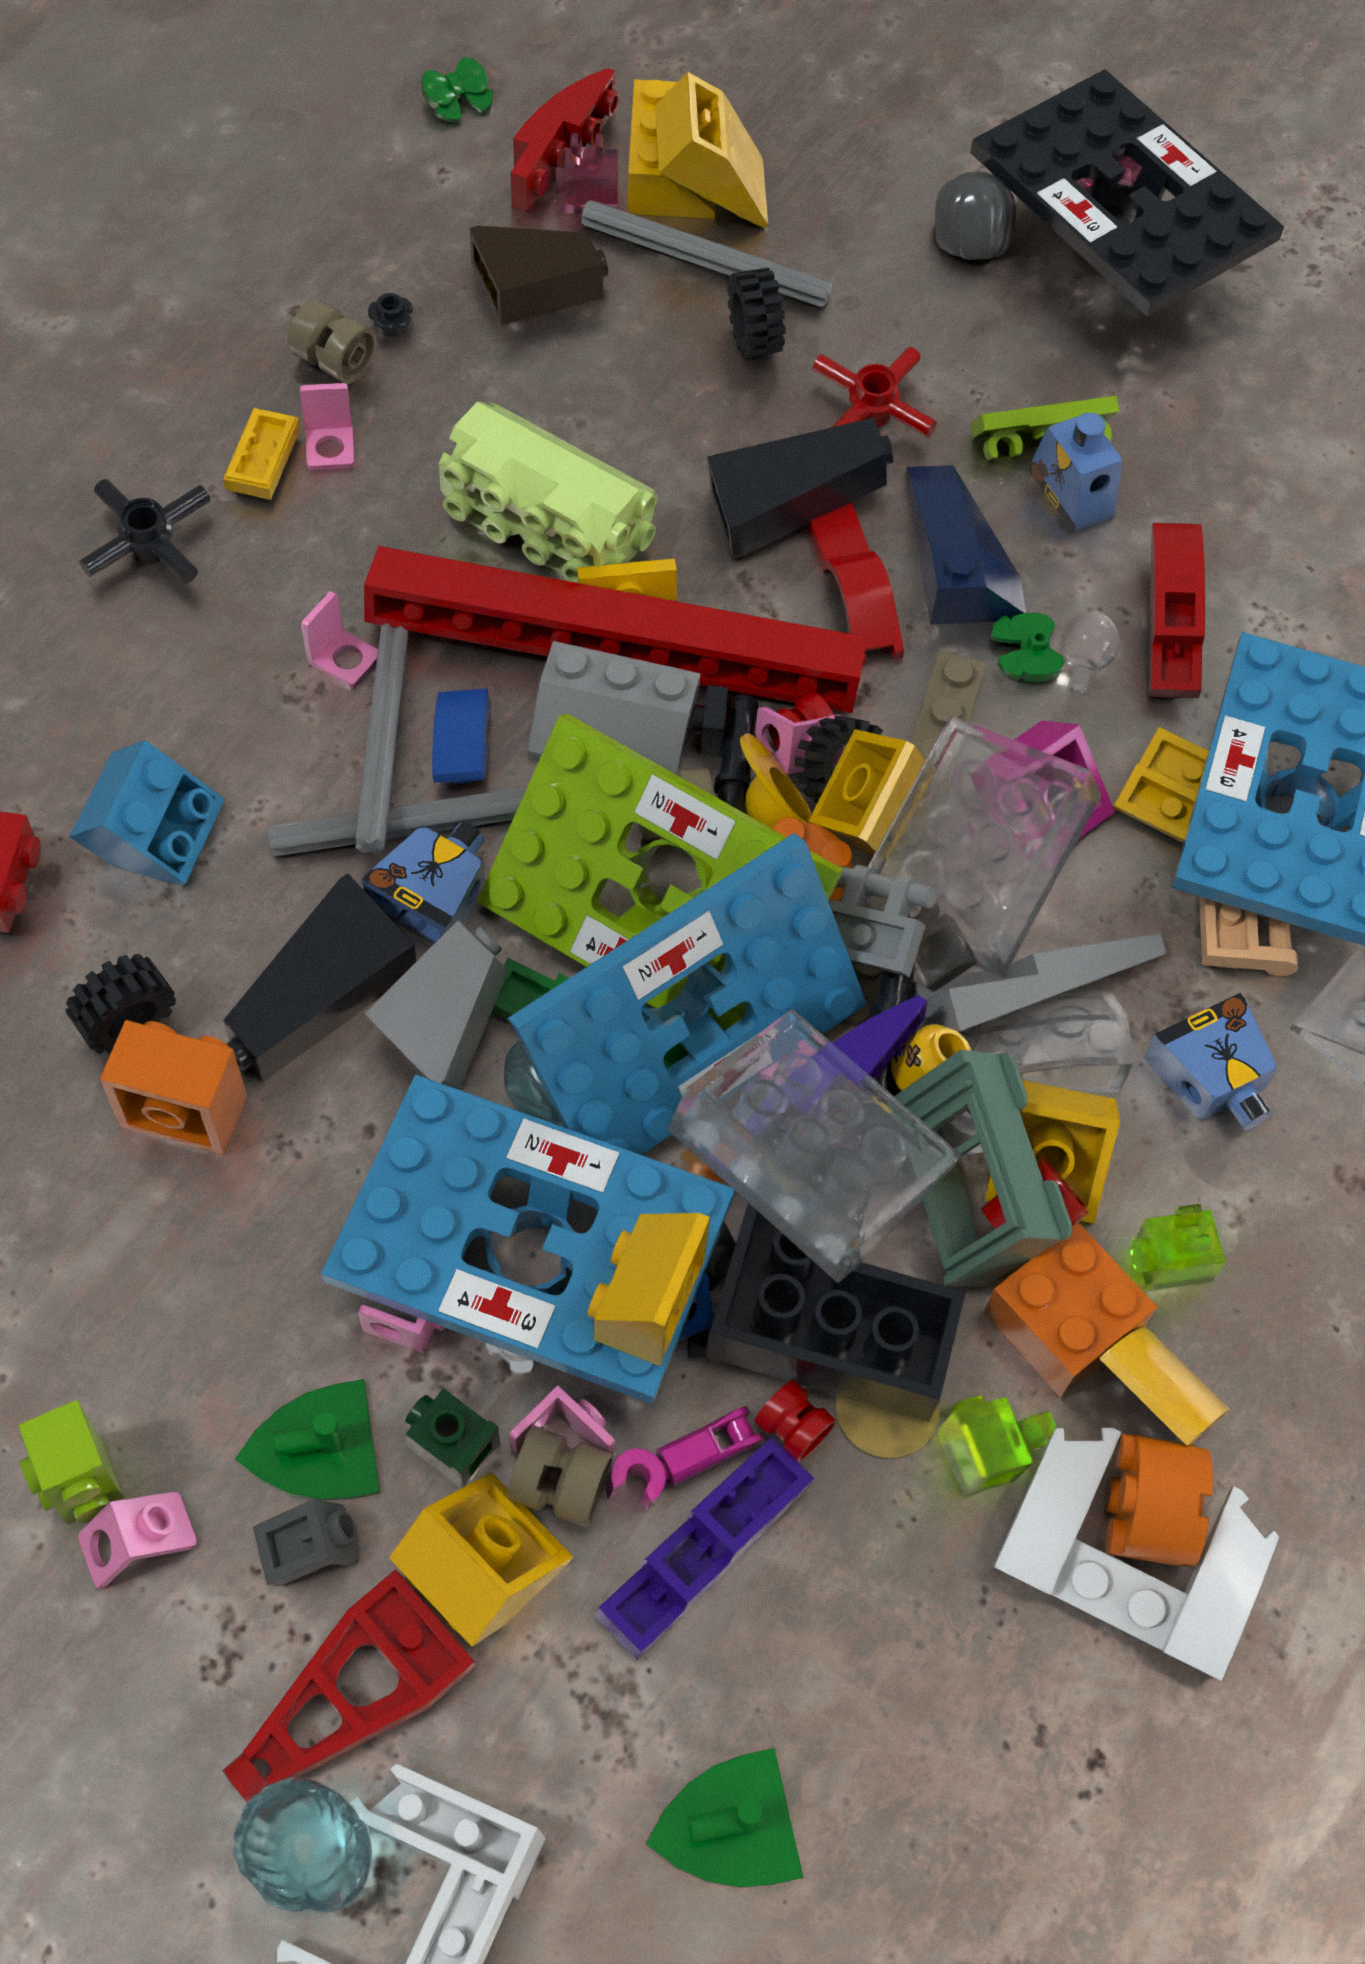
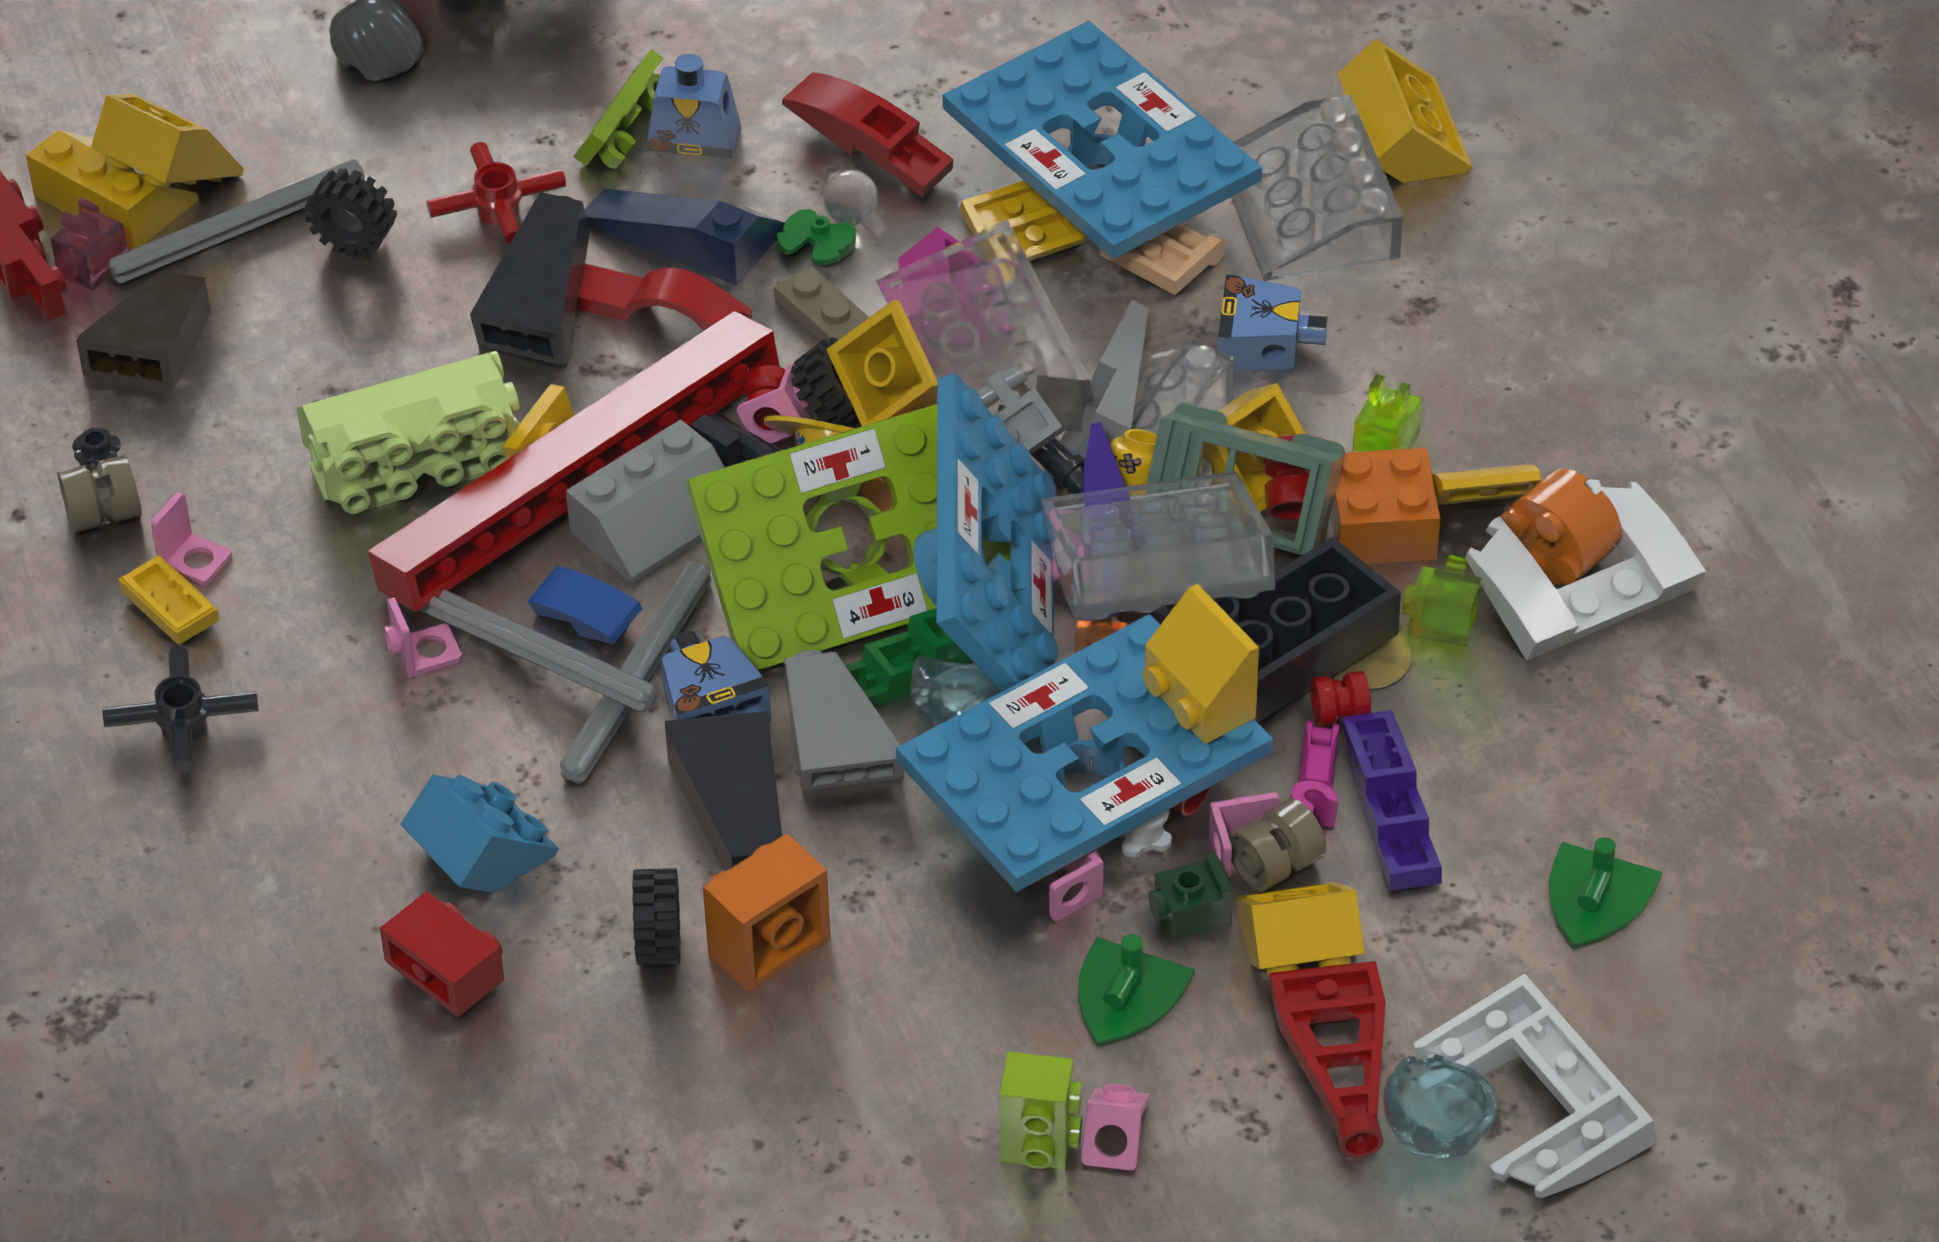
camera: 50 degrees left, 15 degrees down
dark grey bracket [253,1499,358,1586] -> none

